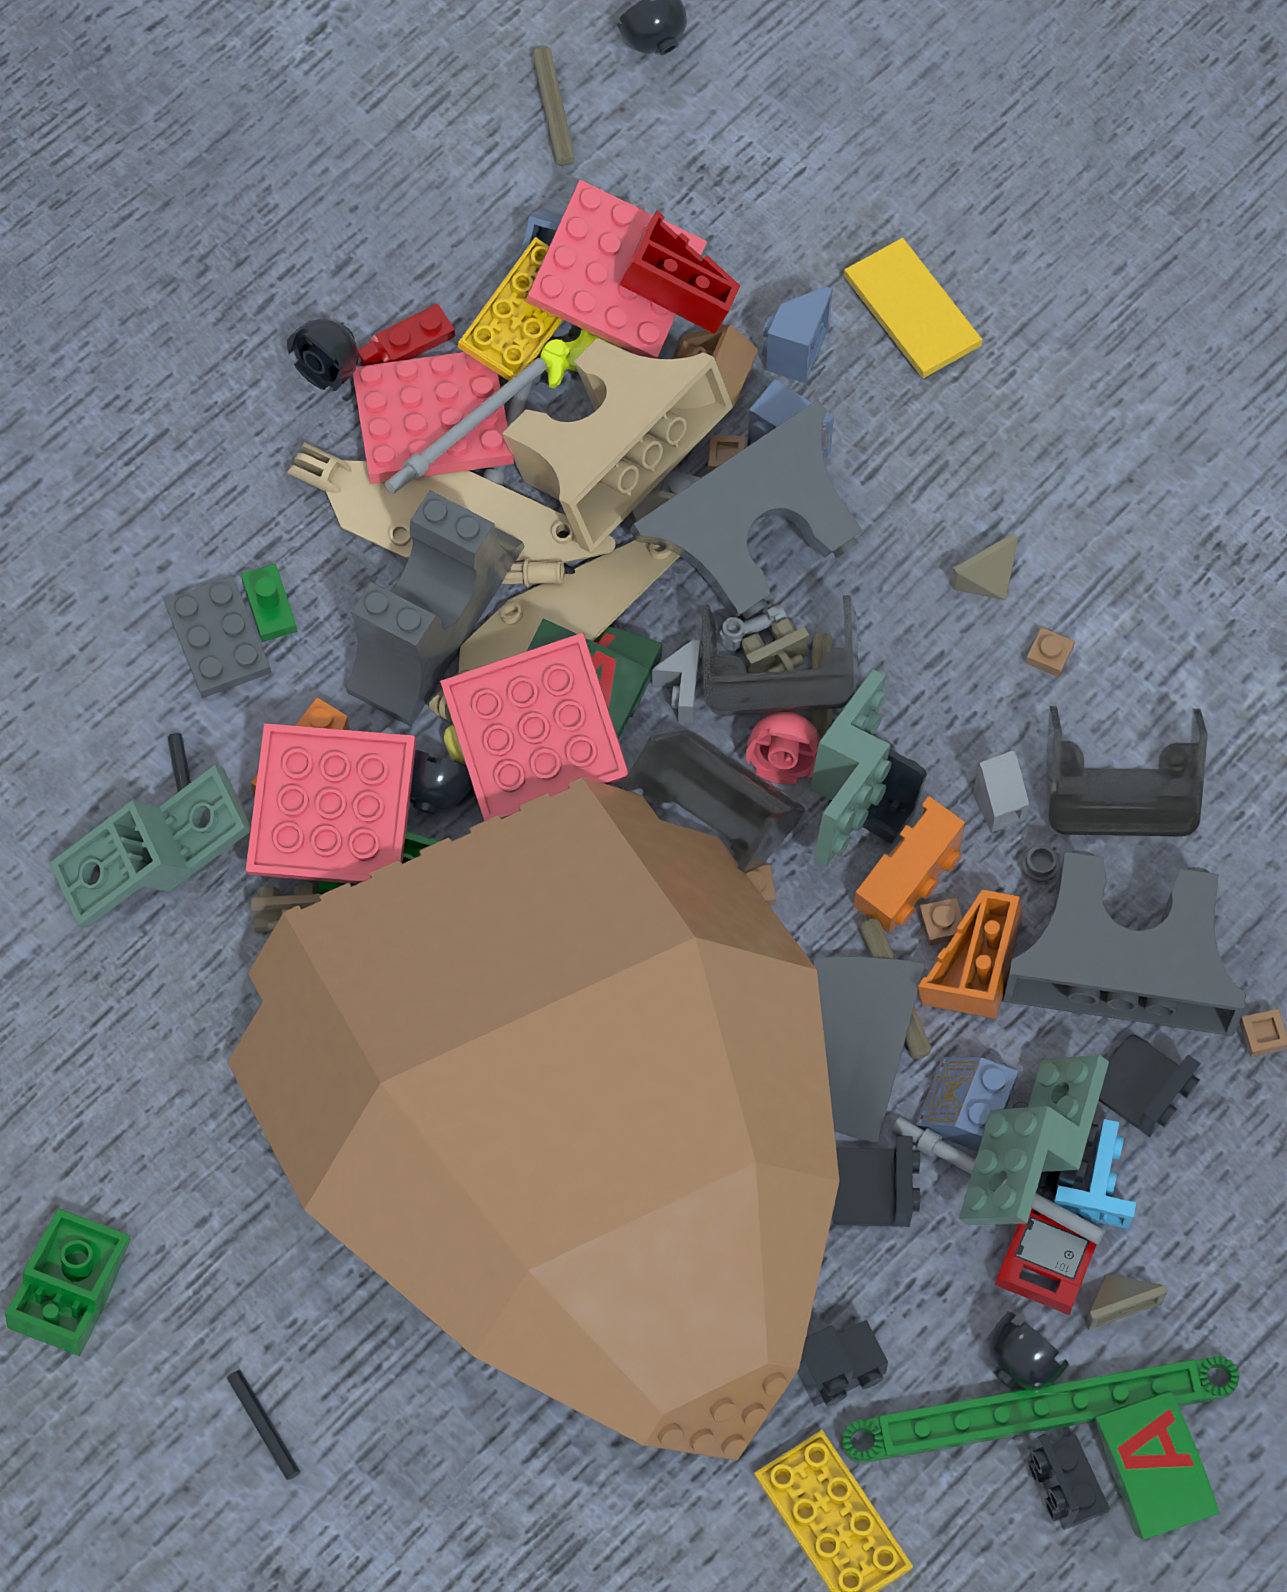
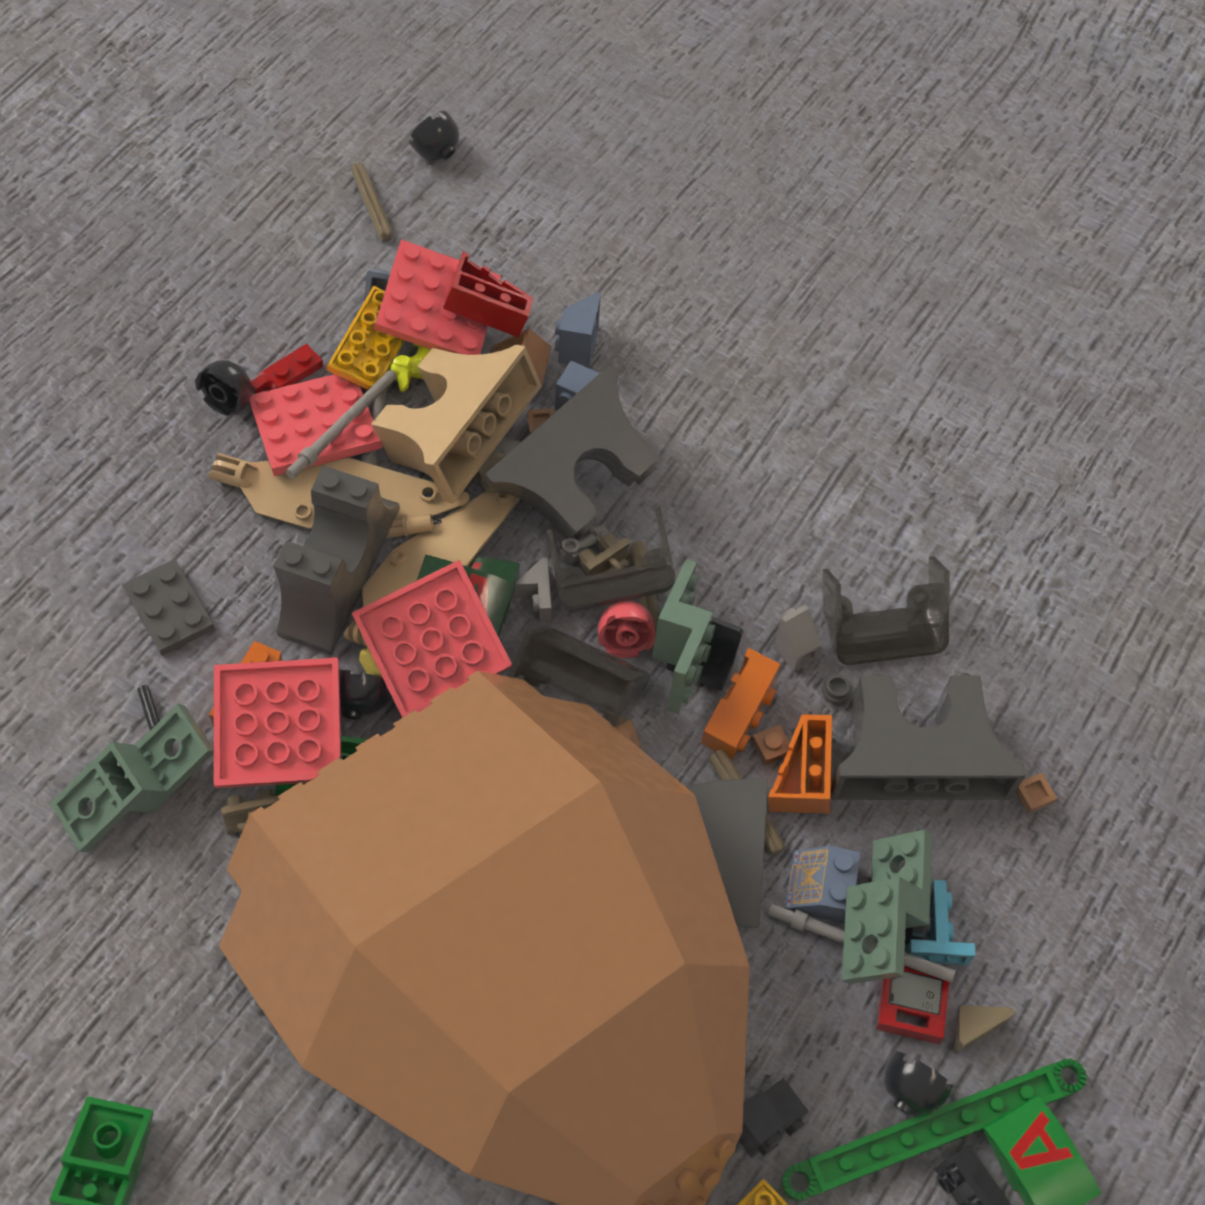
camera: 15 degrees left, 5 degrees down
green tile [241,564,297,642] -> none
black bracket [831,1136,920,1227] -> none
yellow tile [844,238,983,379] -> none
dark tan slope [950,533,1018,600] -> none
medium nougat plate [1026,627,1075,677] -> none
black bracket [1098,1035,1201,1137] -> none

